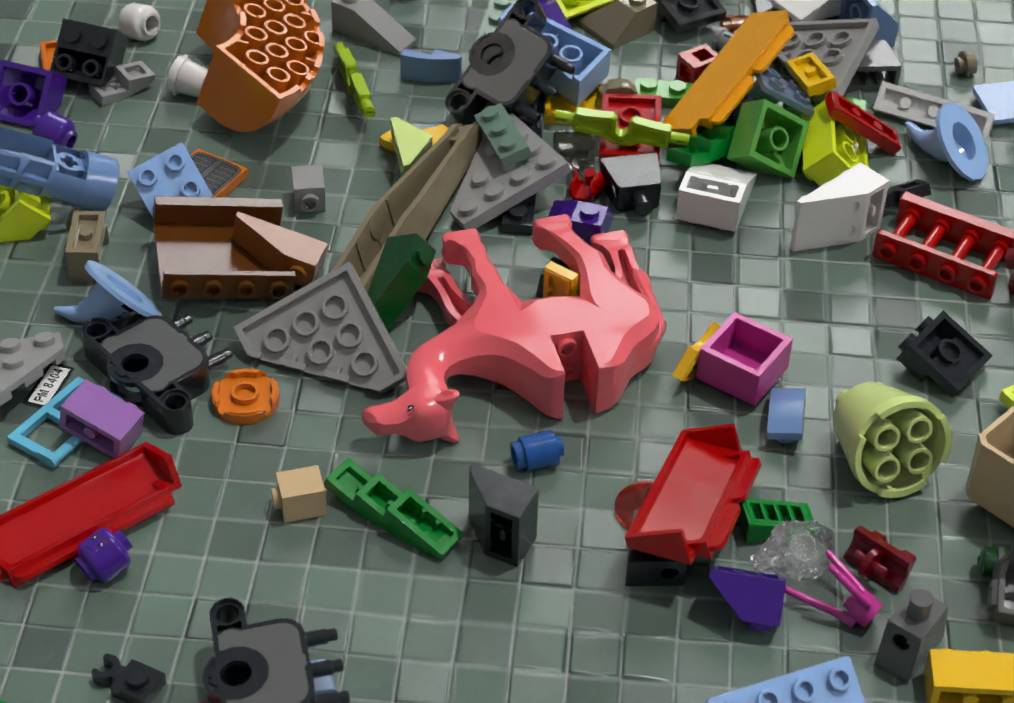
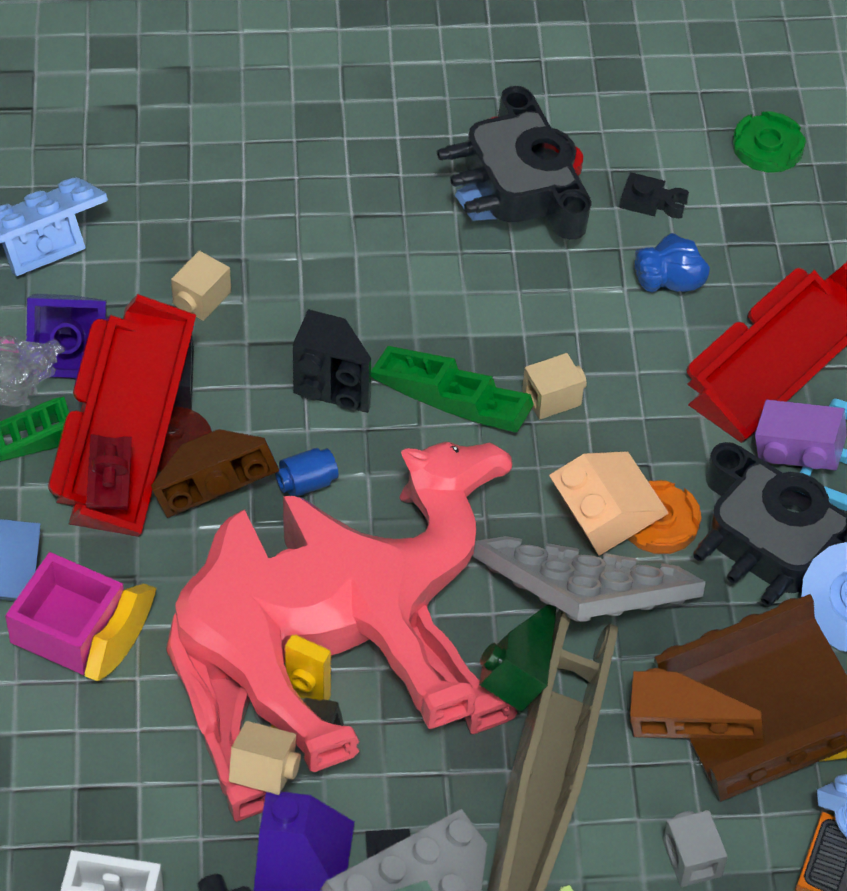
camera: 170 degrees right, 10 degrees up
dark purple head [74,527,133,583] -> none
none -> dark red hips [86,434,132,510]
none -> reddish brown slope [151,429,280,518]
none -> tan brick [171,251,231,321]
none -> tan brick [229,721,301,795]
none -> light nougat slope [549,451,669,556]
none -> blue hair [634,233,710,292]

